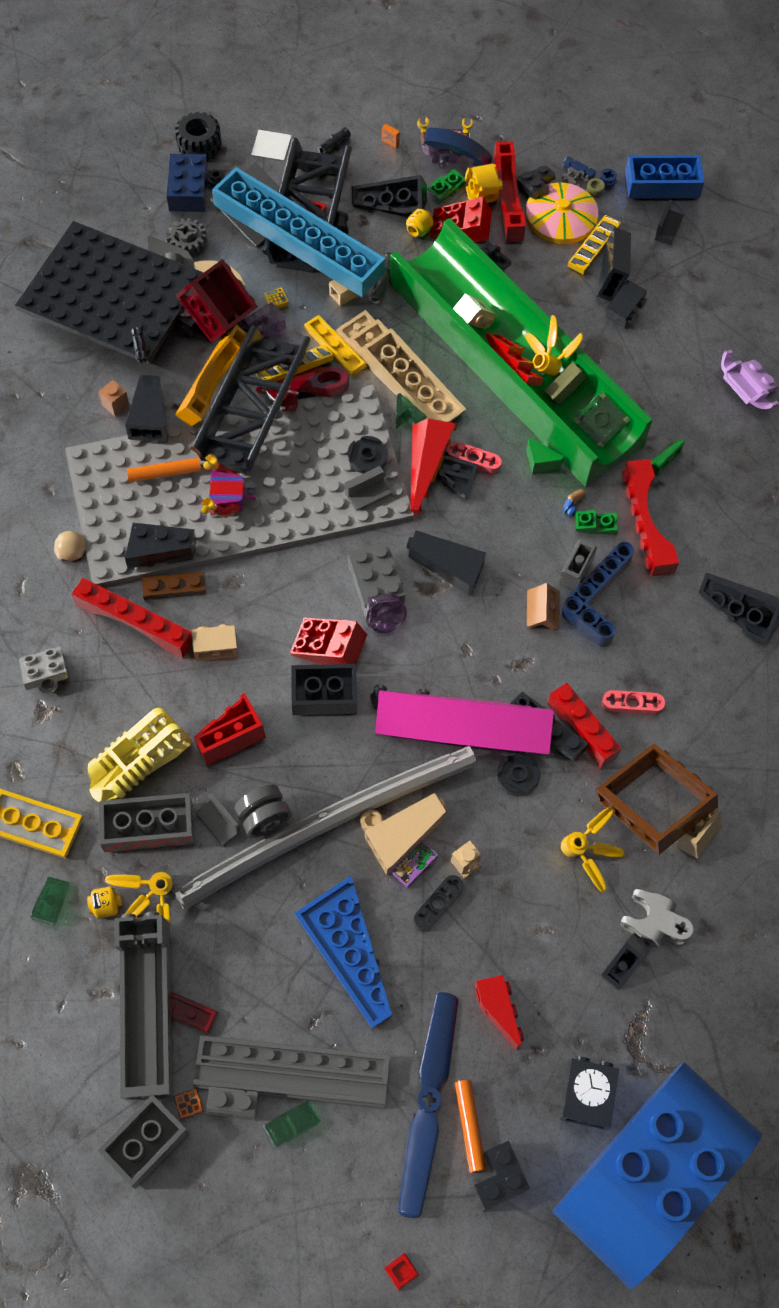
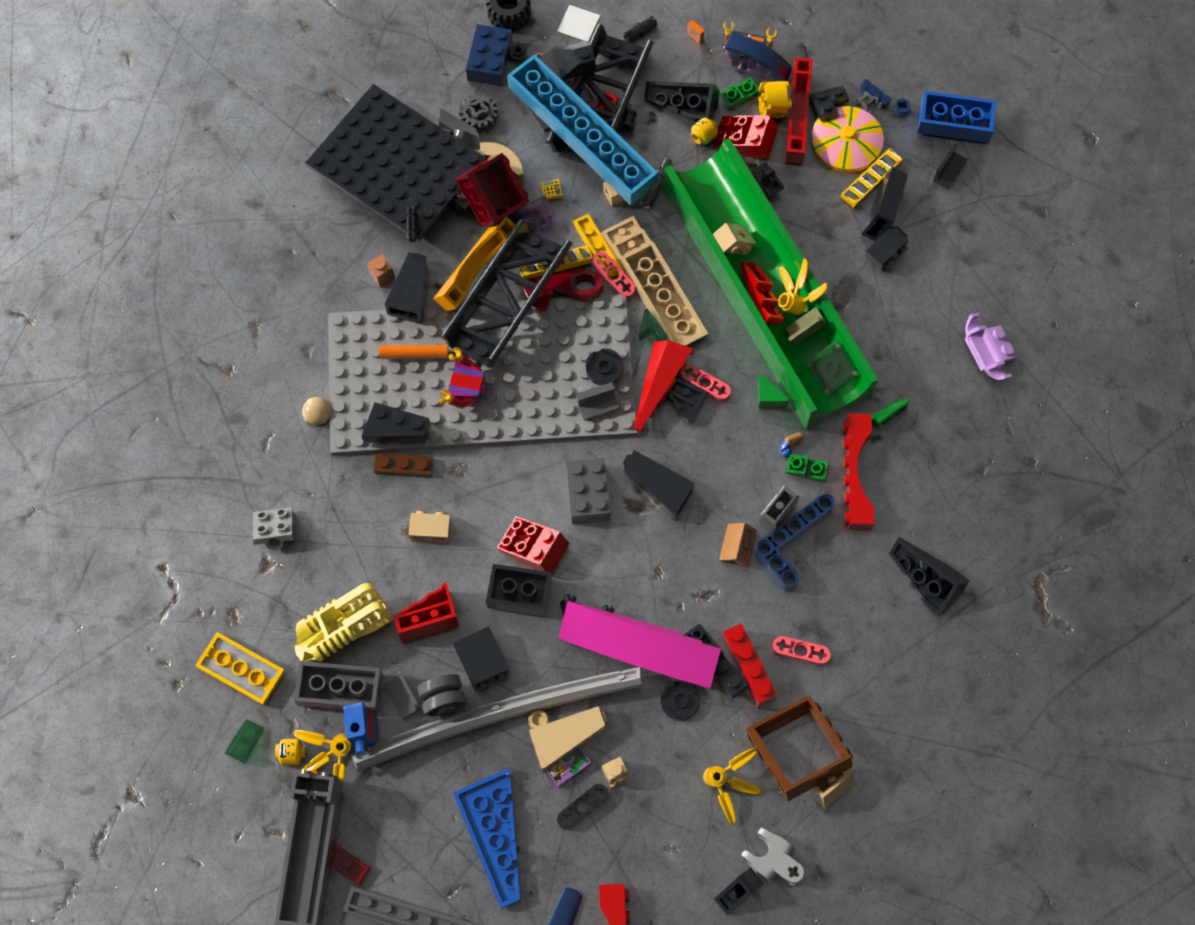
camera: 15 degrees right, 5 degrees up
red arch [71,577,193,659] -> none
clear purple plate [364,594,407,633] -> none
olive tile [586,178,605,197] -> none
none -> blue torso [343,702,377,755]
none -> black brick [453,626,510,690]
none -> black slope [552,41,596,81]
none -> coral beam [592,252,635,297]

